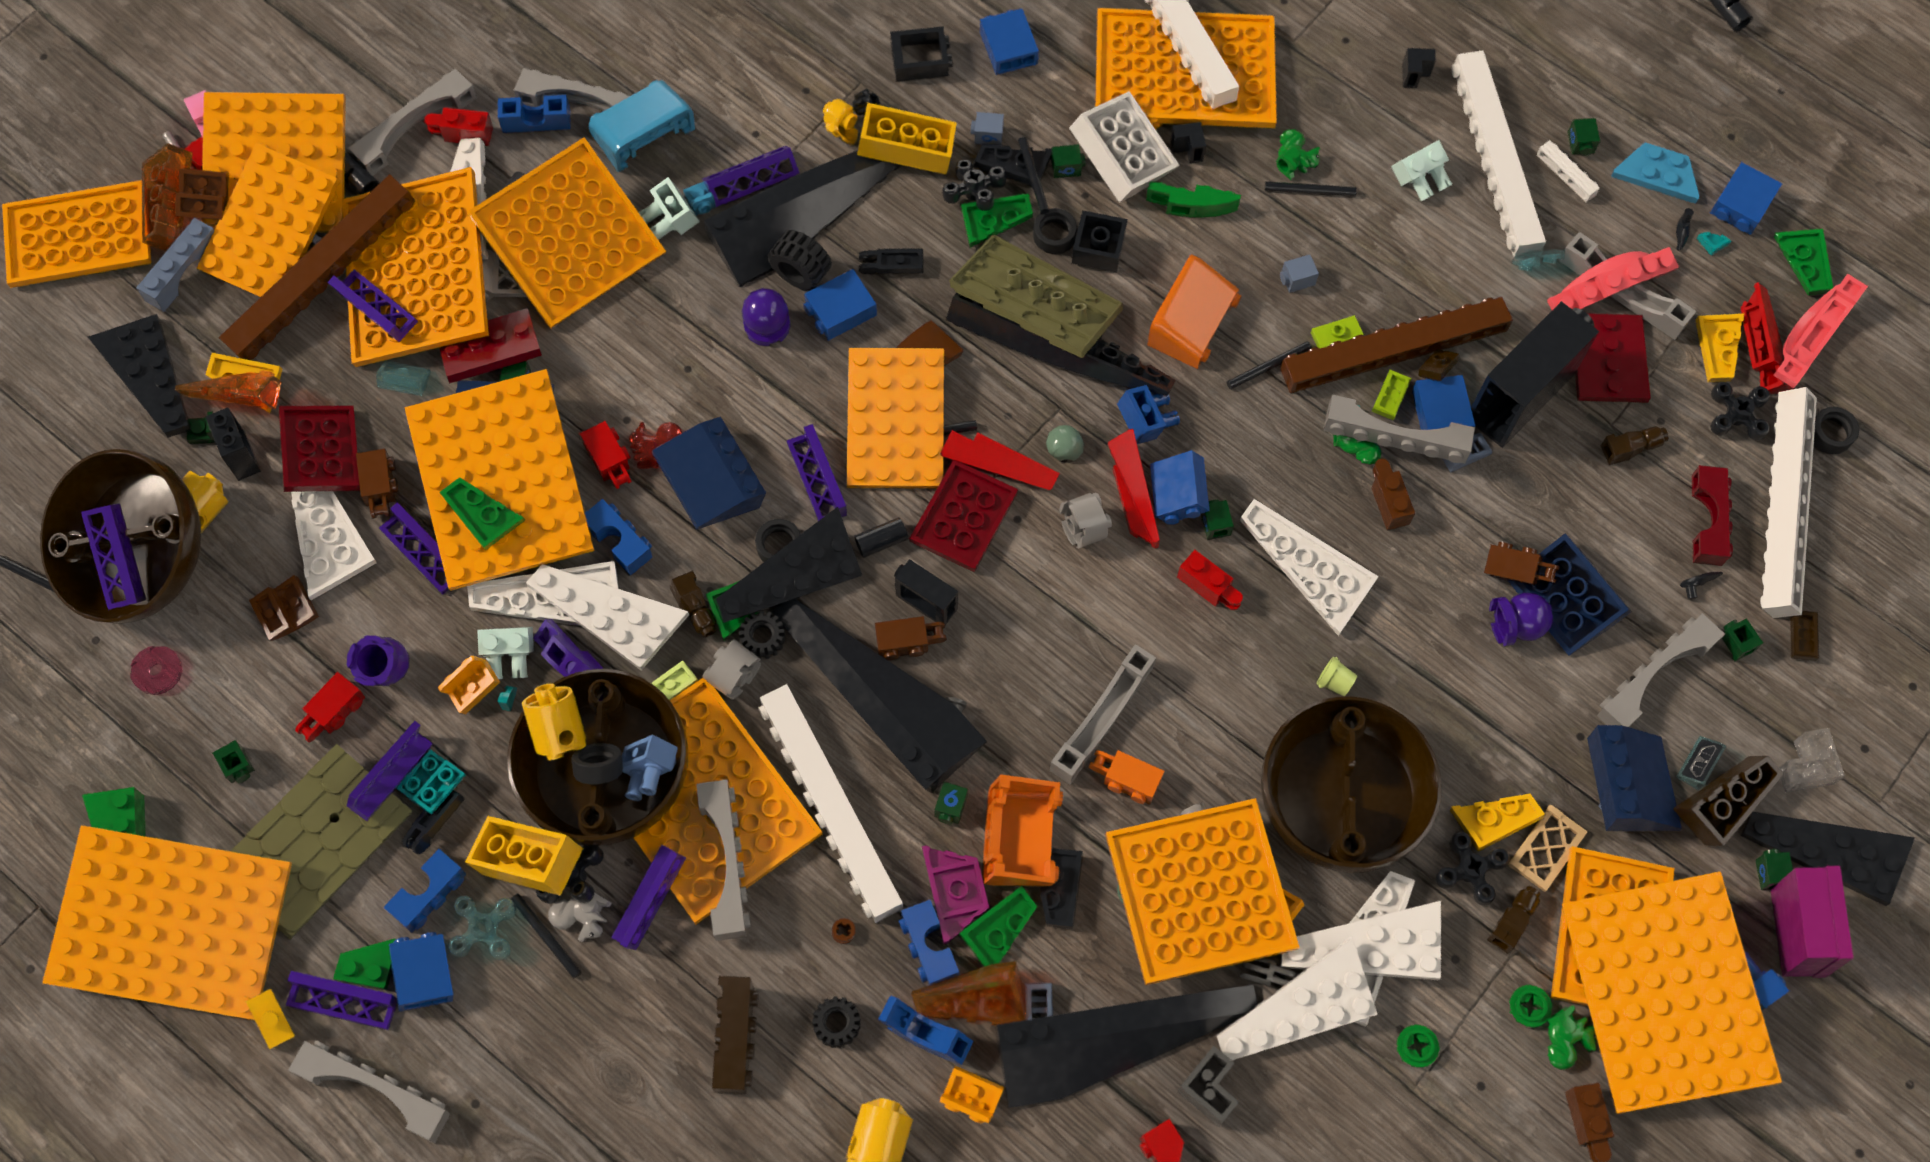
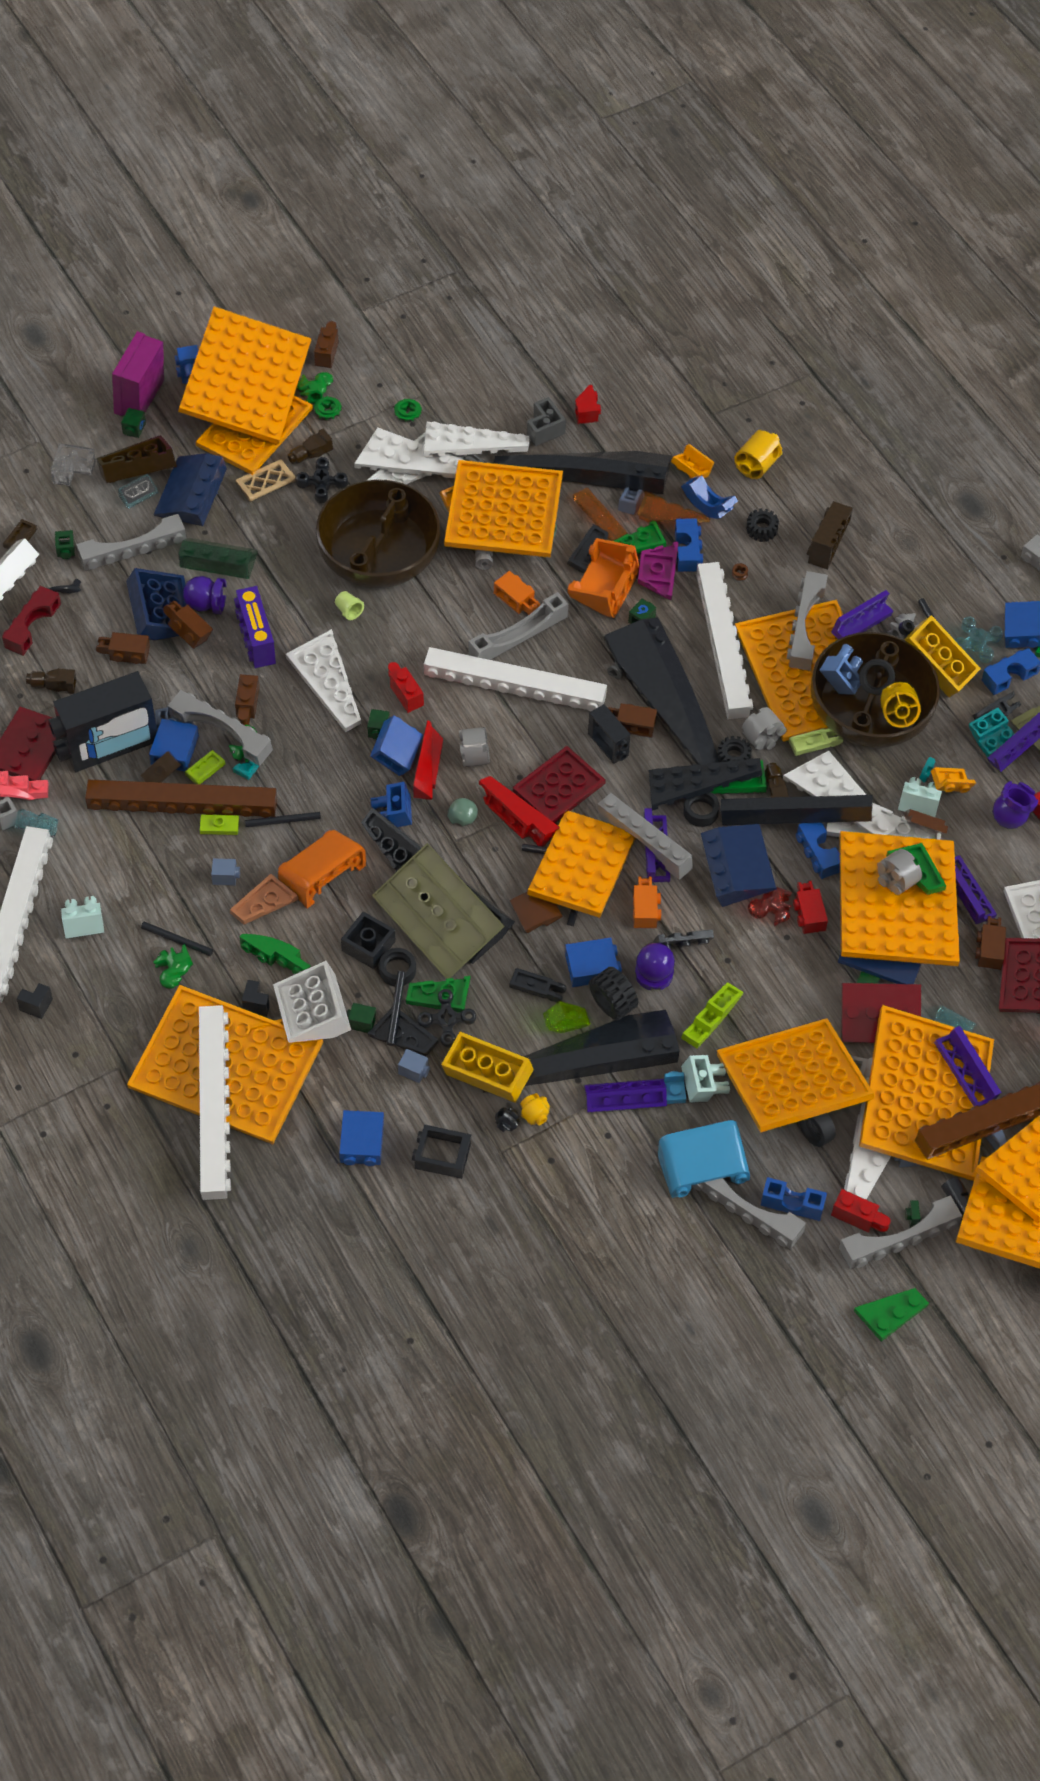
camera: 160 degrees left, 10 degrees down
dark purple slope [533,619,603,701] -> none
black pin [854,517,909,558] -> none
yellow wing [1450,794,1545,852] -> none
black wing [1741,811,1915,906] -> none
none -> reddish brown brick [96,632,150,664]
none -> clear green slope [178,538,258,579]
none -> nougat wing [230,874,299,925]
none -> dark purple brick [234,586,276,668]
none -> white brick [424,647,607,711]
none -> clear neon green slope [543,1001,591,1033]
none -> clear orange tile [573,487,628,541]
none -> light grey arch [598,793,693,880]
none -> orange brick [633,876,661,928]
none -> black wing [653,930,714,949]
none -> lime slope [681,982,744,1049]
none -> black tile [720,795,873,825]
none -> green wing [854,1288,929,1342]
none -> light grey brick [877,849,922,895]
none -> reddish brown slope [905,809,948,834]
none -> dark green plate [905,1200,920,1228]

